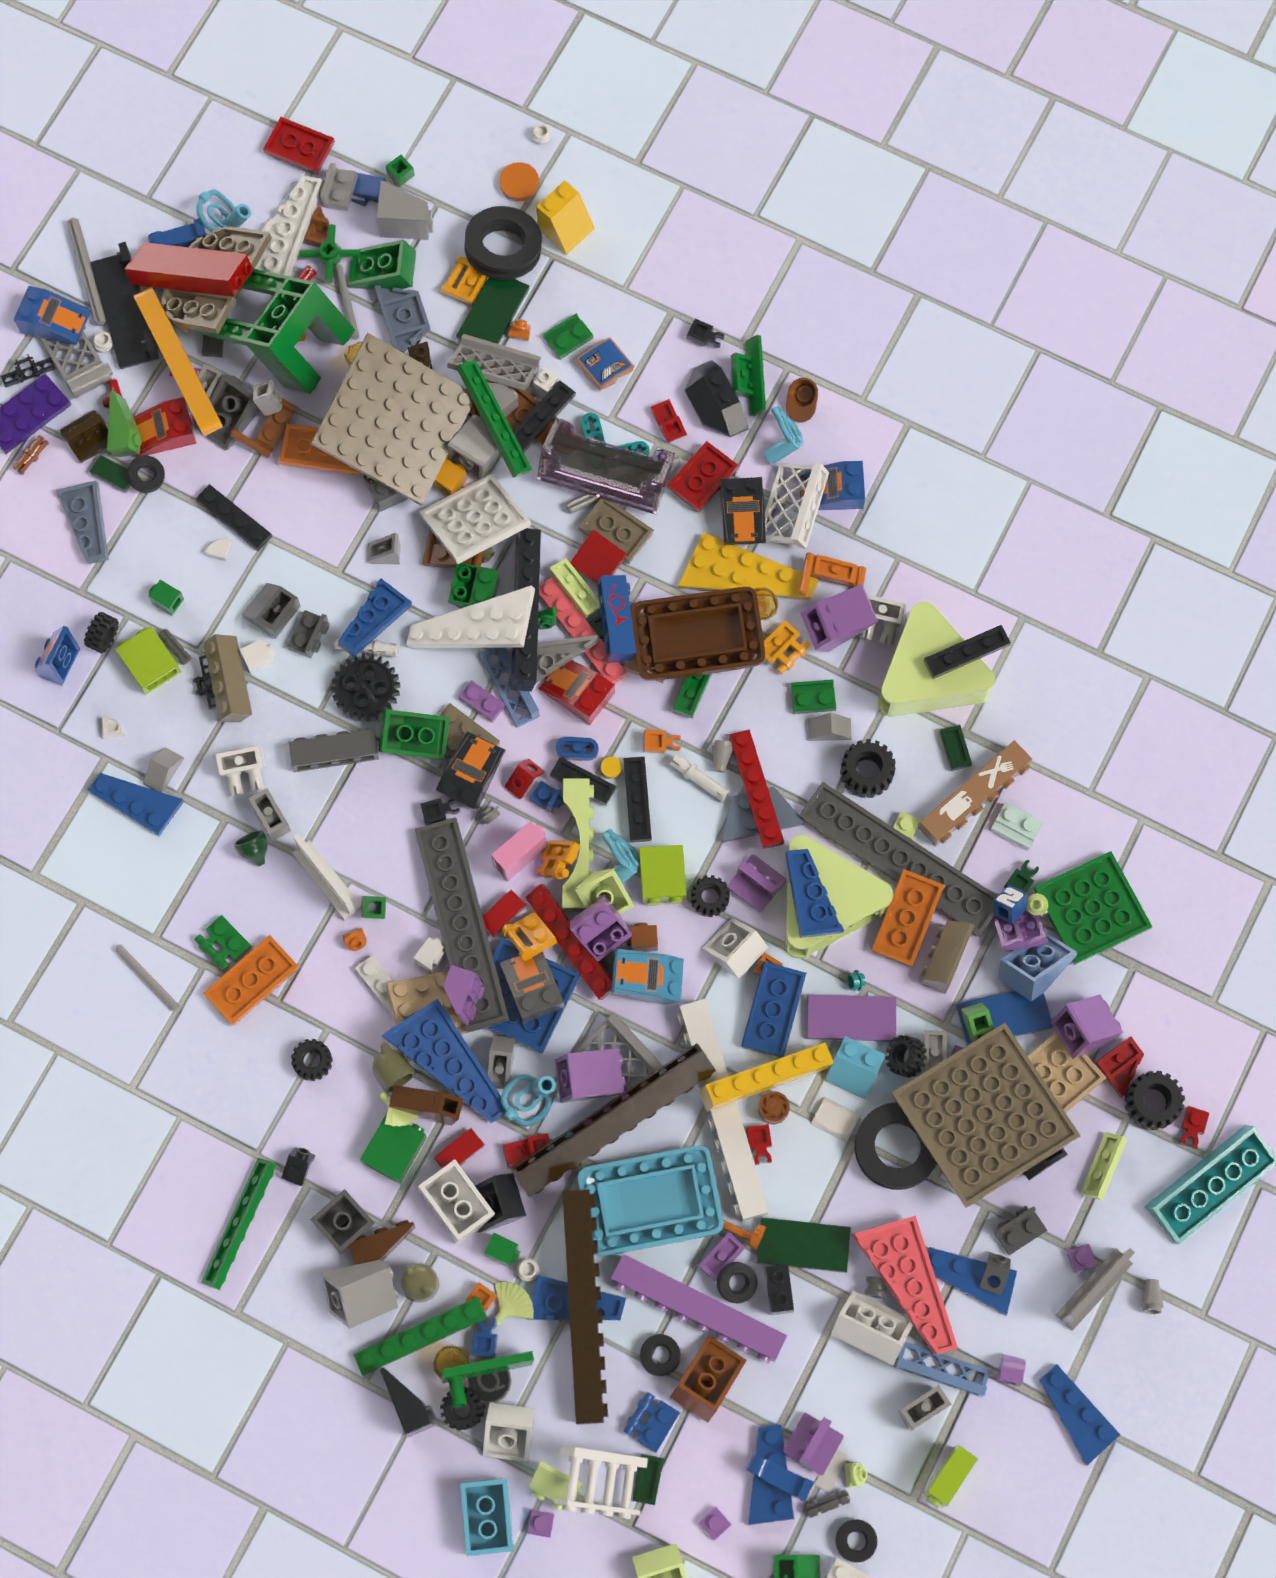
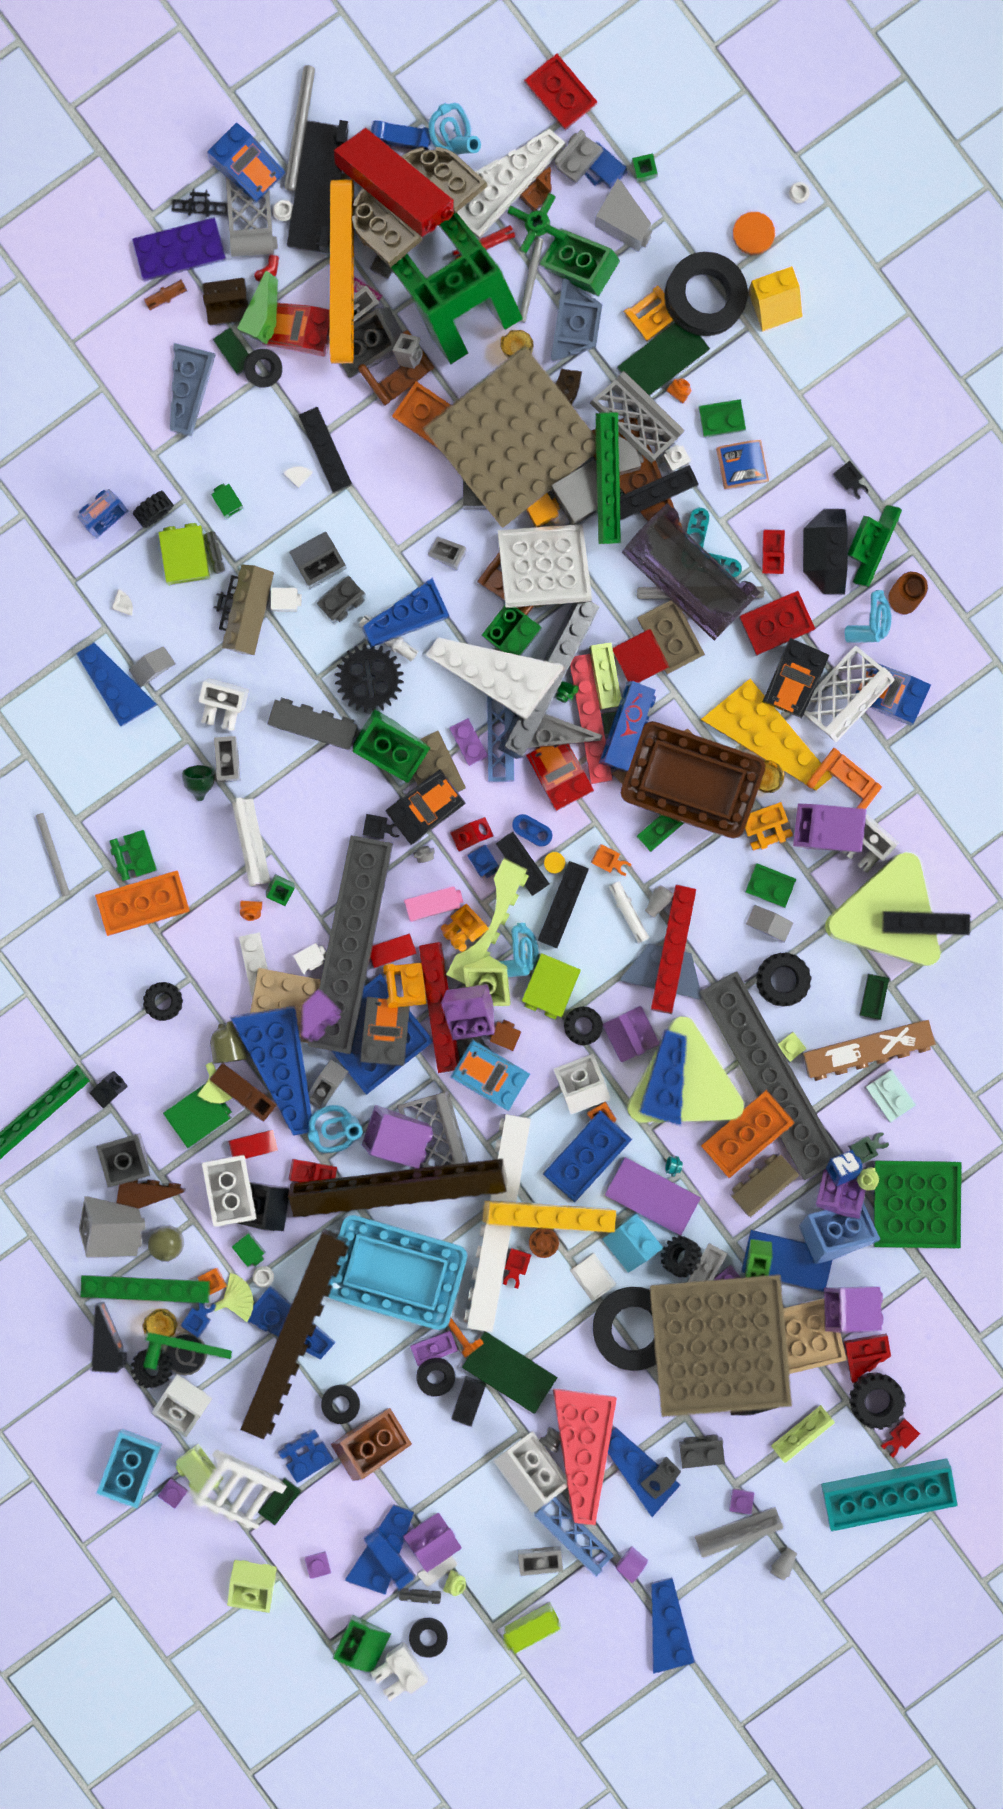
camera: 25 degrees right, 15 degrees up
medium lavender brick [611,1254,787,1363] -> none

